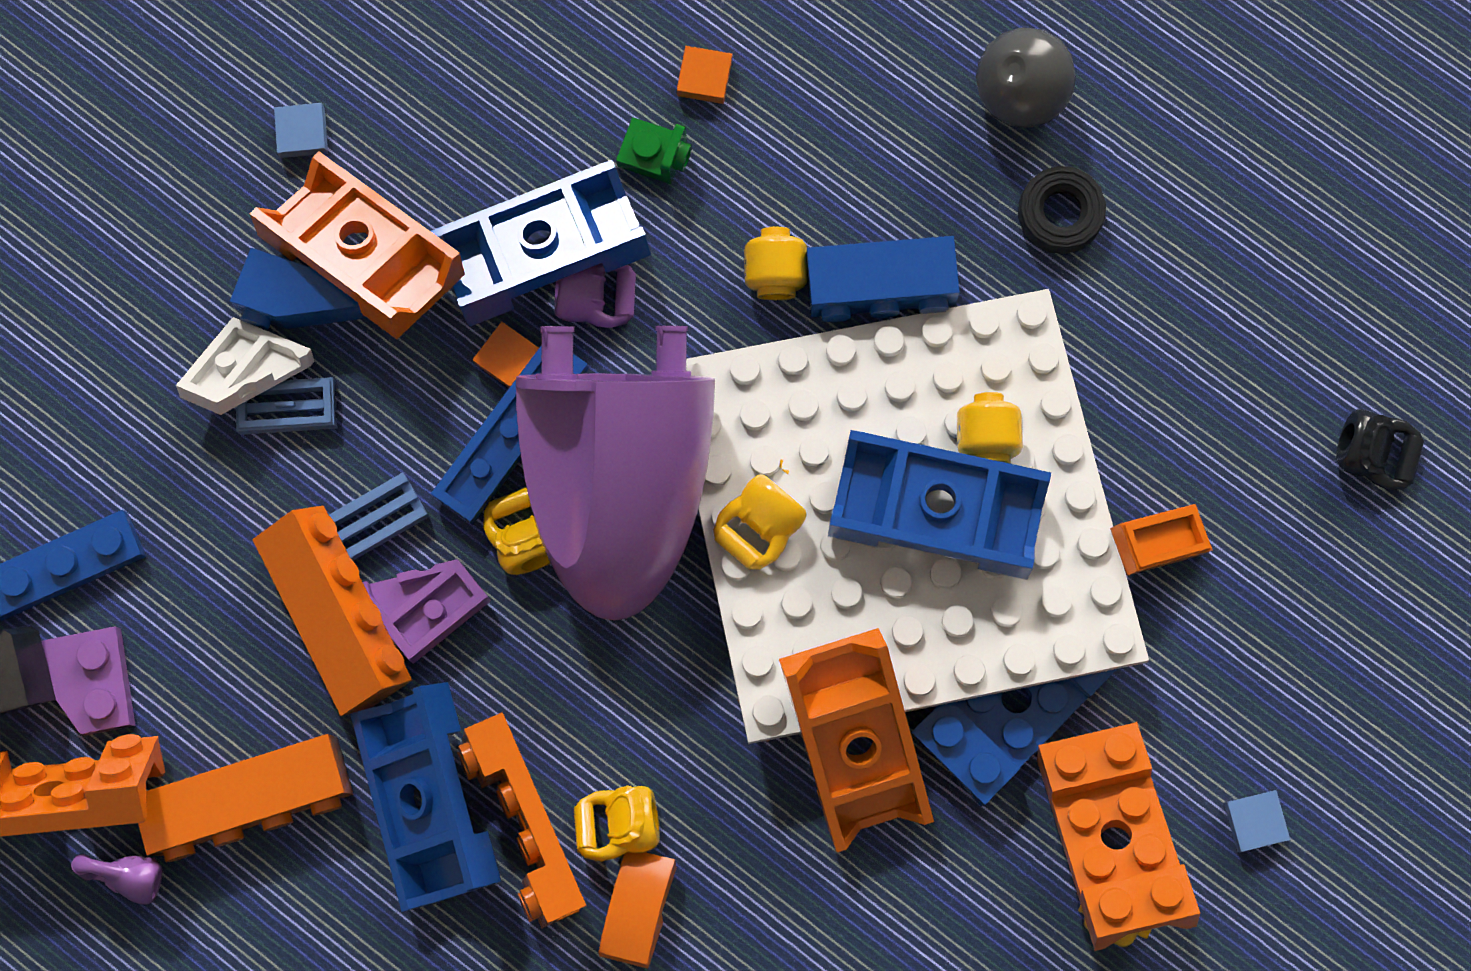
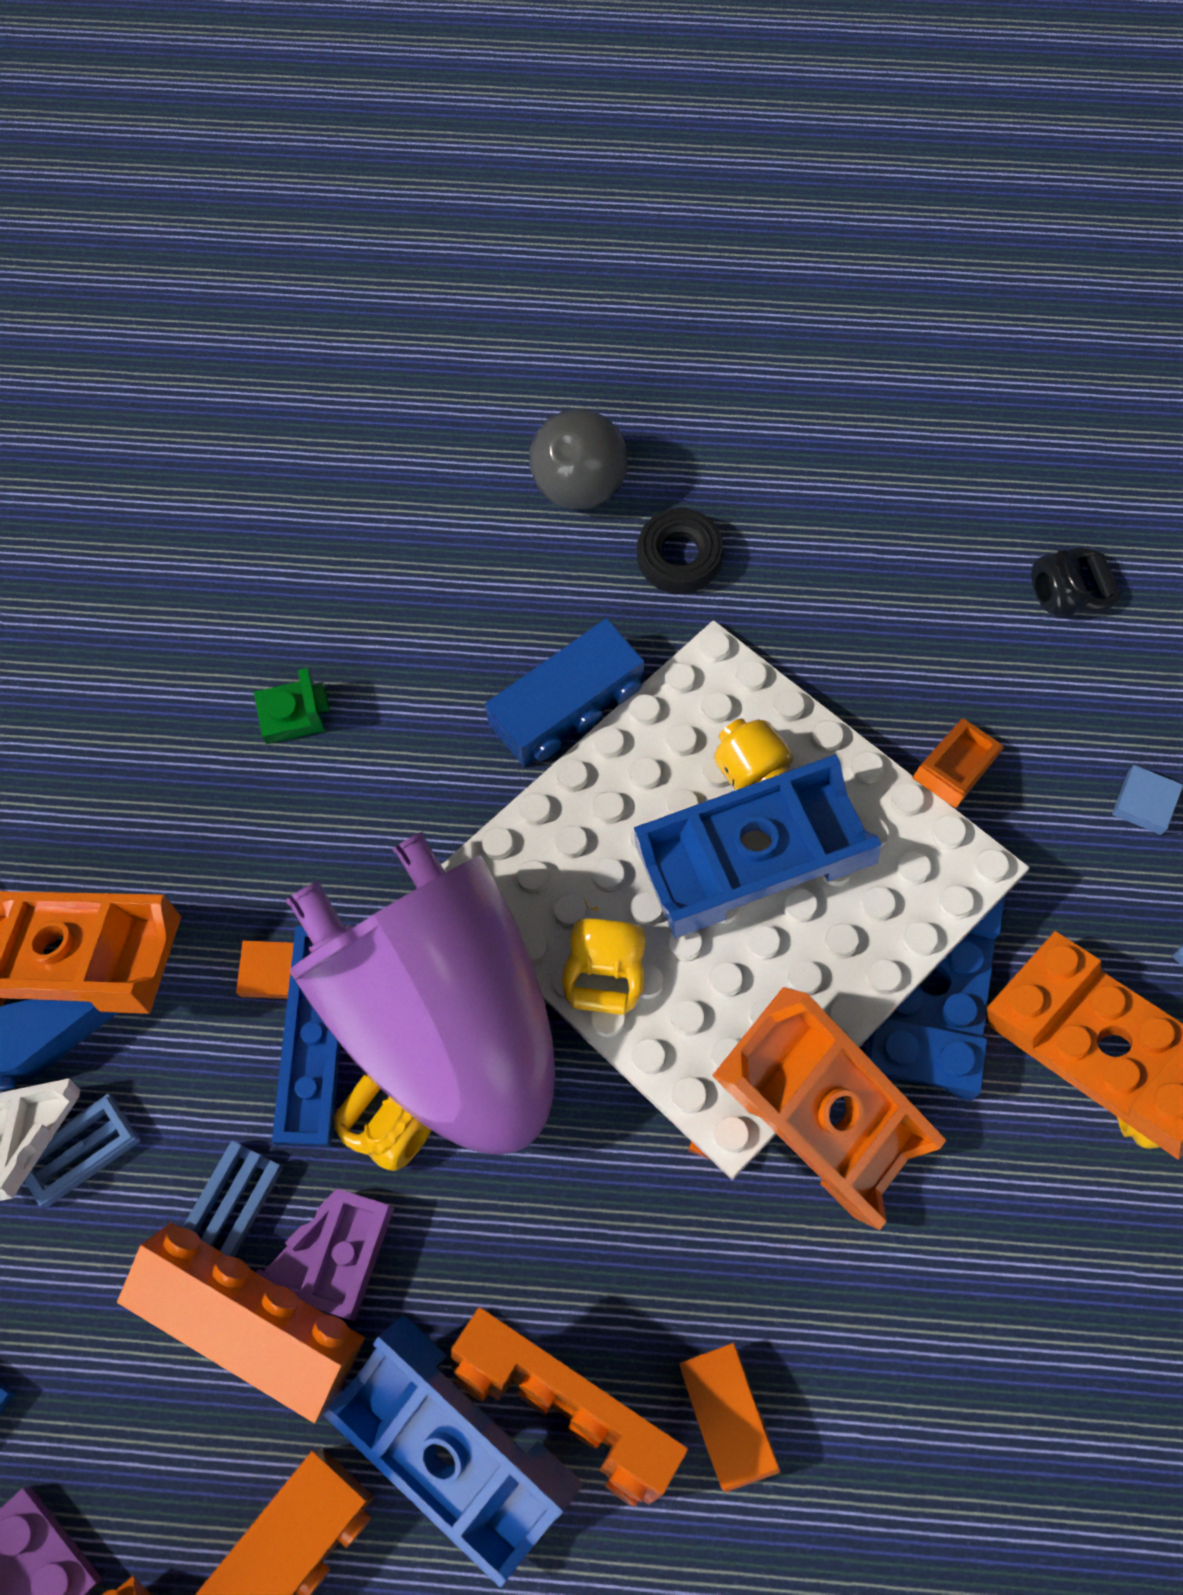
camera: 35 degrees left, 10 degrees down
piece [431,160,651,327] -> none
medium lavender piece [555,263,636,328] -> none
yellow piece [574,785,660,862] -> none
orange tile [677,46,733,104] -> none
yellow head [744,227,808,300] -> none
none -> medium blue tile [1112,765,1183,835]

